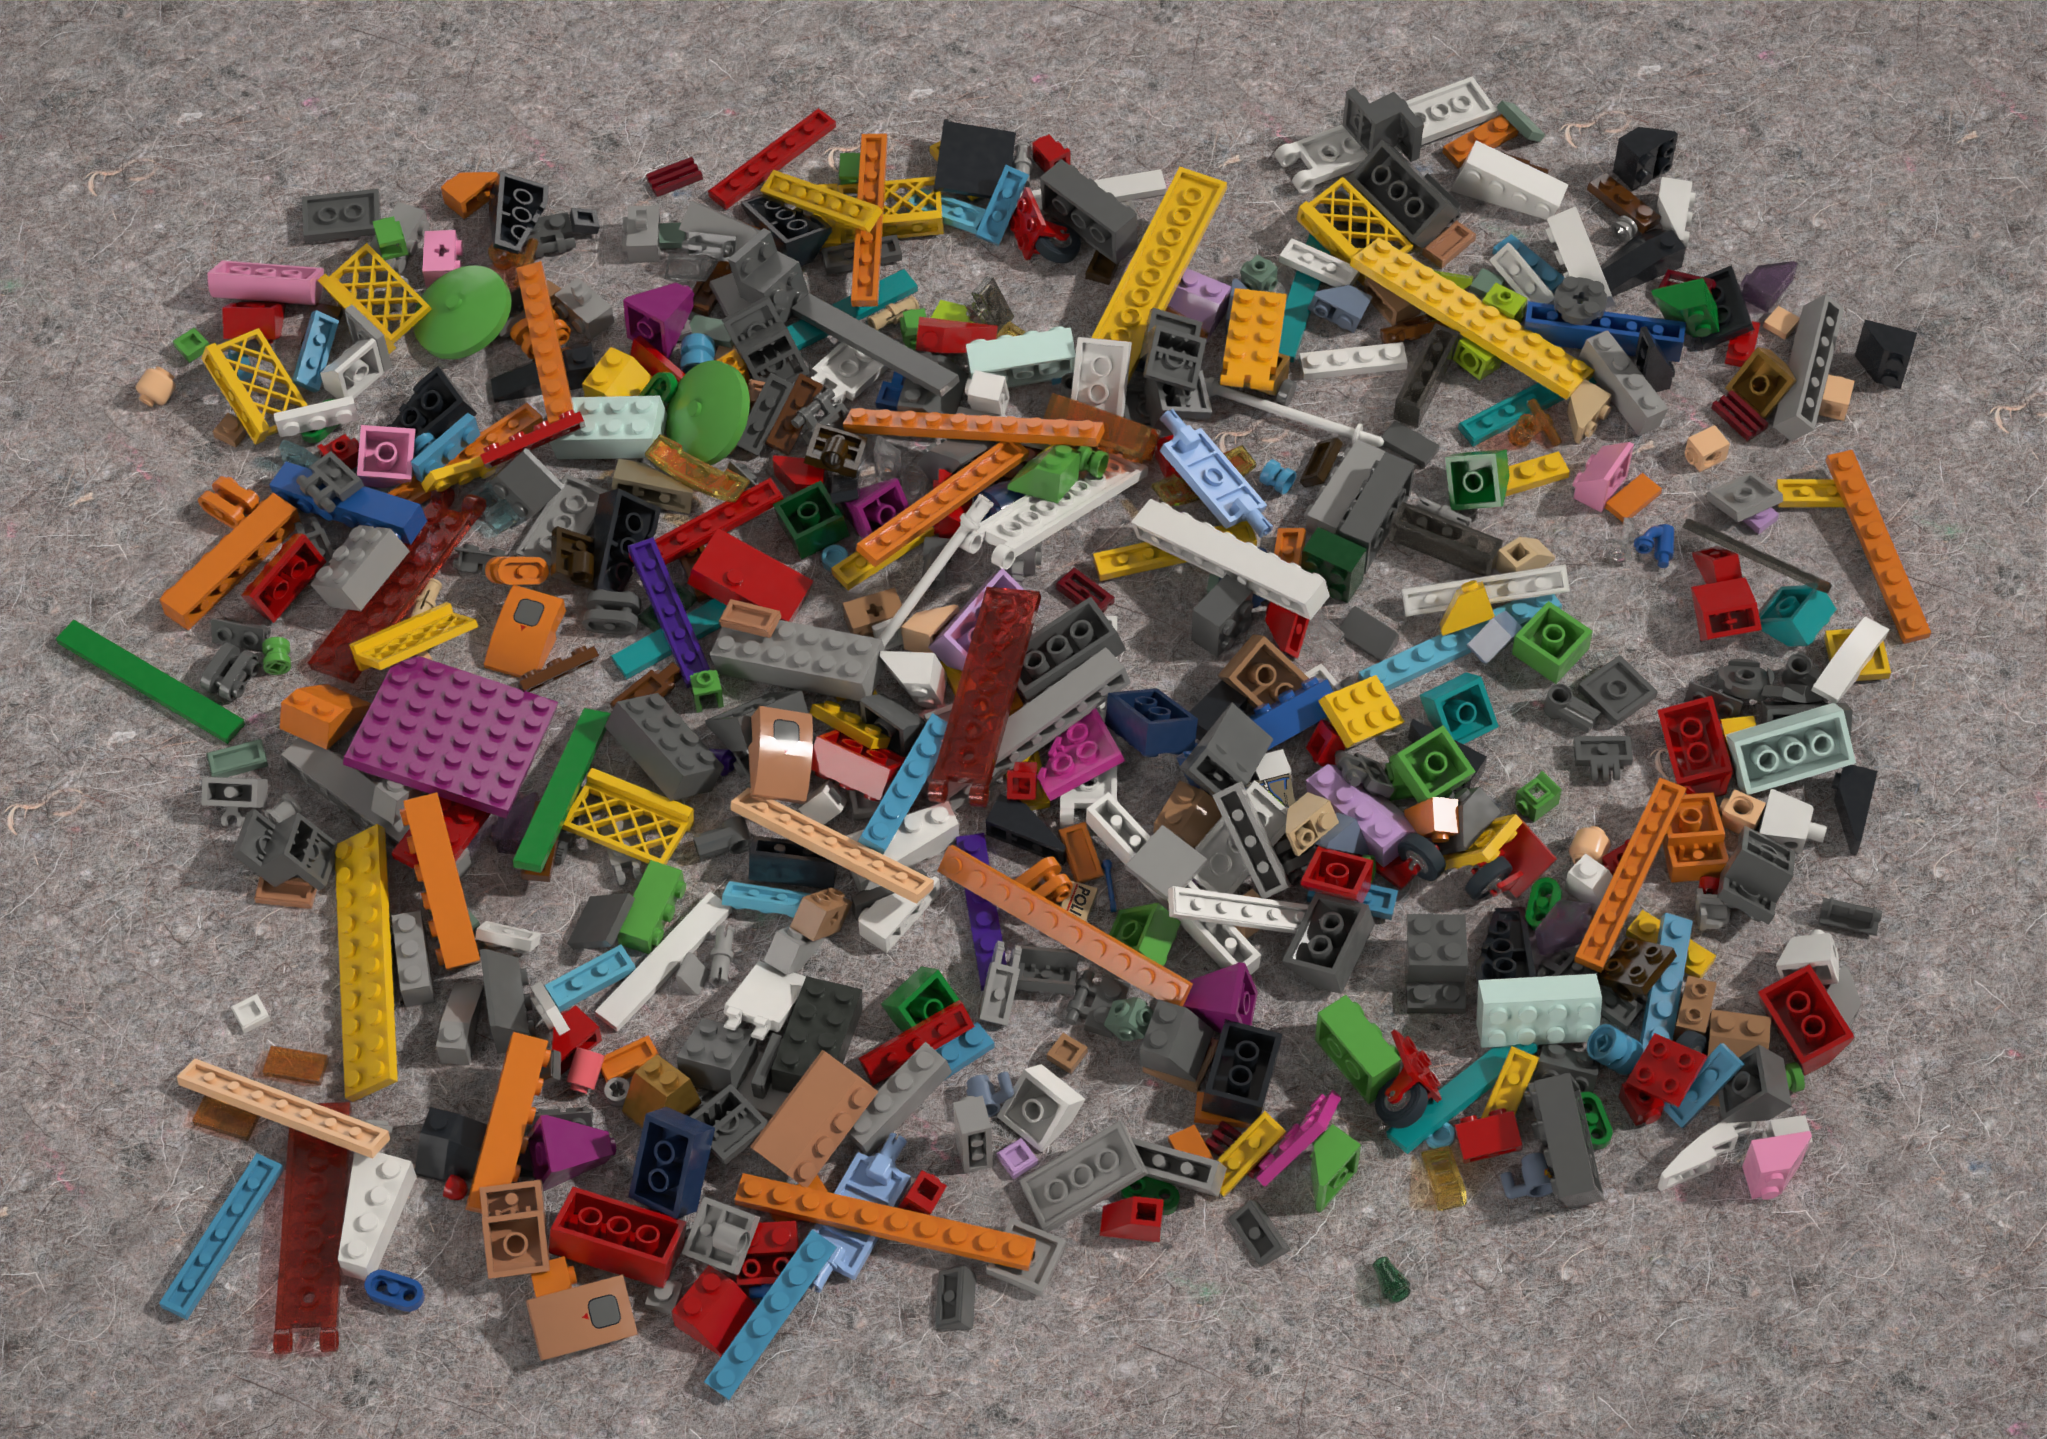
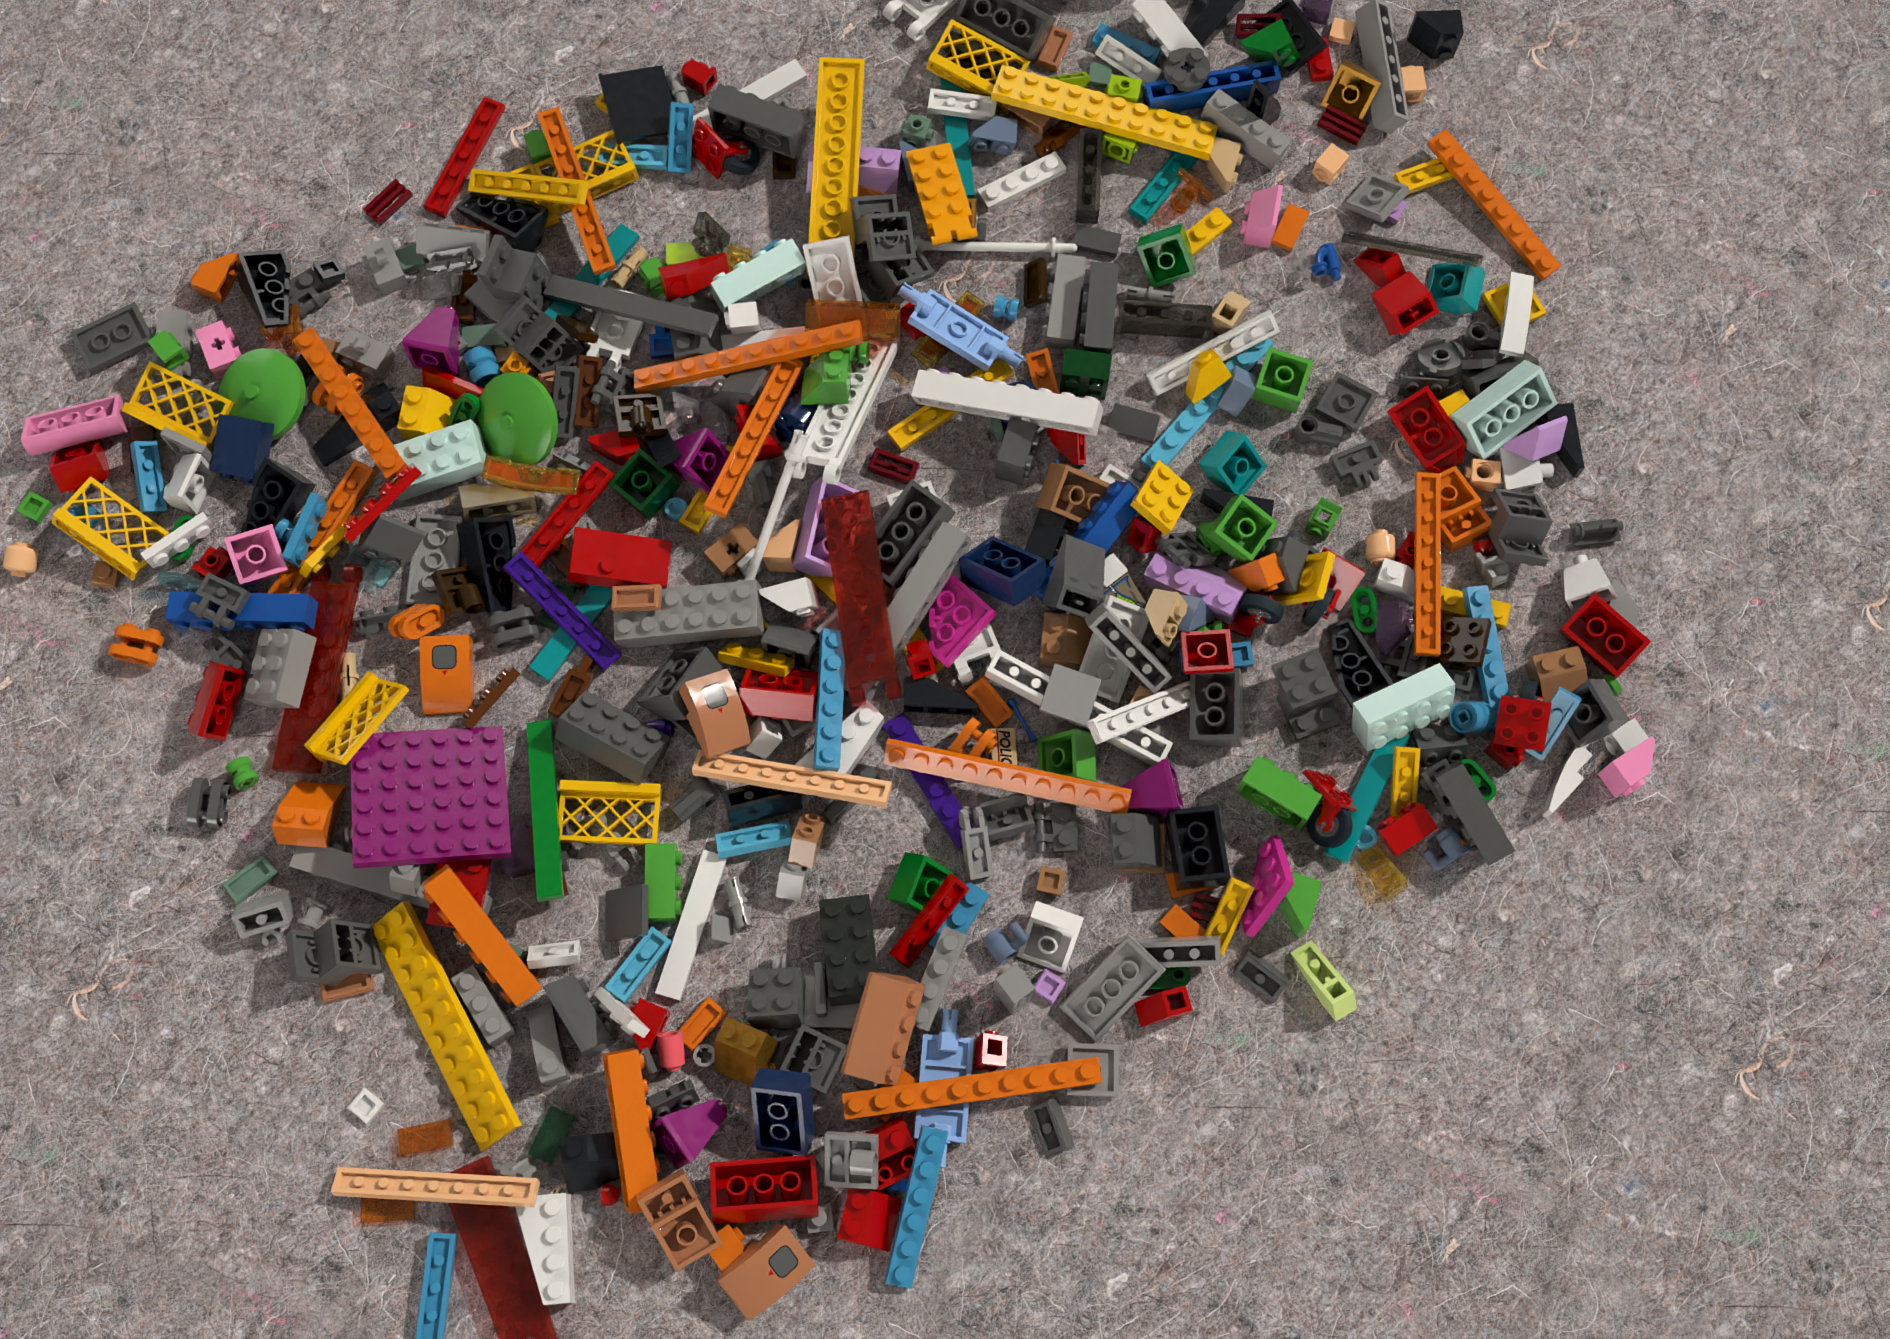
camera: 25 degrees left, 15 degrees up
green tile [56,619,246,744] -> none
orange brick [159,493,301,630] -> none
dark grey hinge [211,617,271,652] -> none
blue plate [364,1270,425,1312] -> none
bright green window [690,670,724,713] -> none
white tile [724,961,806,1040] -> none
dark grey plate [821,234,902,275] -> none
white slope [858,876,940,953] -> none
sand green brick [1104,997,1154,1041] -> none
clear green cone [1372,1256,1411,1303] -> none
medium nougat brick [1672,976,1717,1042] -> none
none -> dark blue brick [210,414,274,483]
none -> clear green tile [528,1105,575,1165]
none -> dark brown tile [555,314,599,343]
none -> yellowish green slope [1290,940,1357,1021]
none -> lavender slope [1503,416,1568,461]

